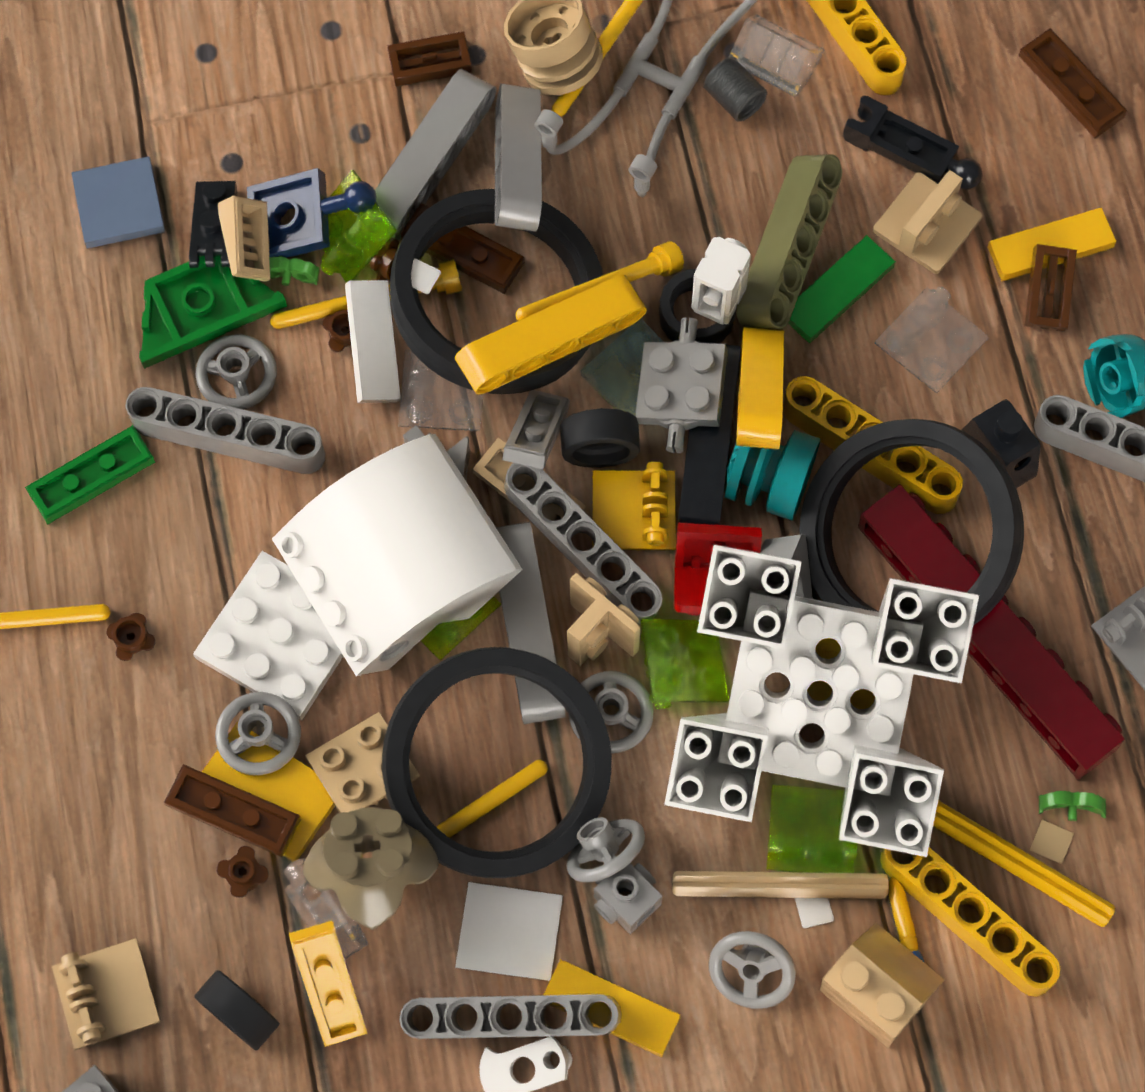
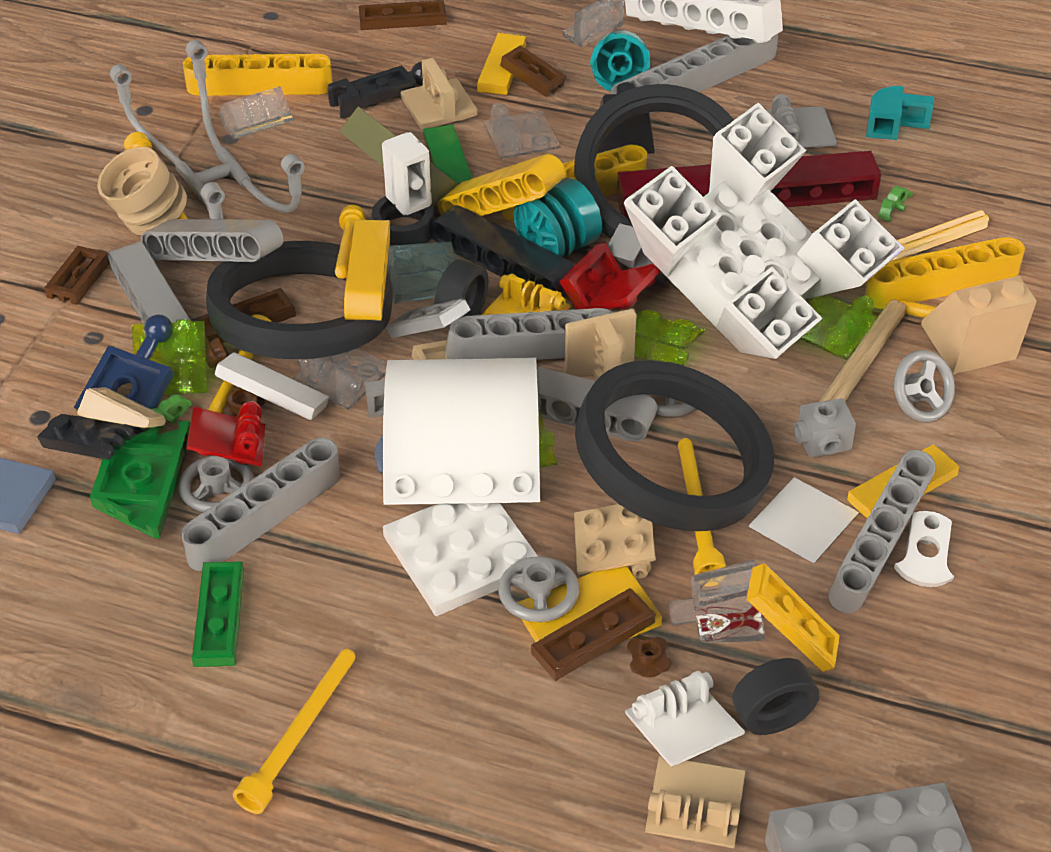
camera: 60 degrees left, 25 degrees down
reddish brown plate [106,613,156,661] -> none
dark tan brick [303,807,439,930] -> none
white sticker [411,258,441,294] -> none
light grey piece [567,817,645,883] -> none
light grey plate [635,317,728,453] -> none
dark grey piece [704,57,767,122] -> none
white sticker [795,898,834,928] -> none
tan sticker [1030,820,1074,864] -> none
none -> red hinge [187,401,266,466]
none -> white hinge [625,671,745,767]

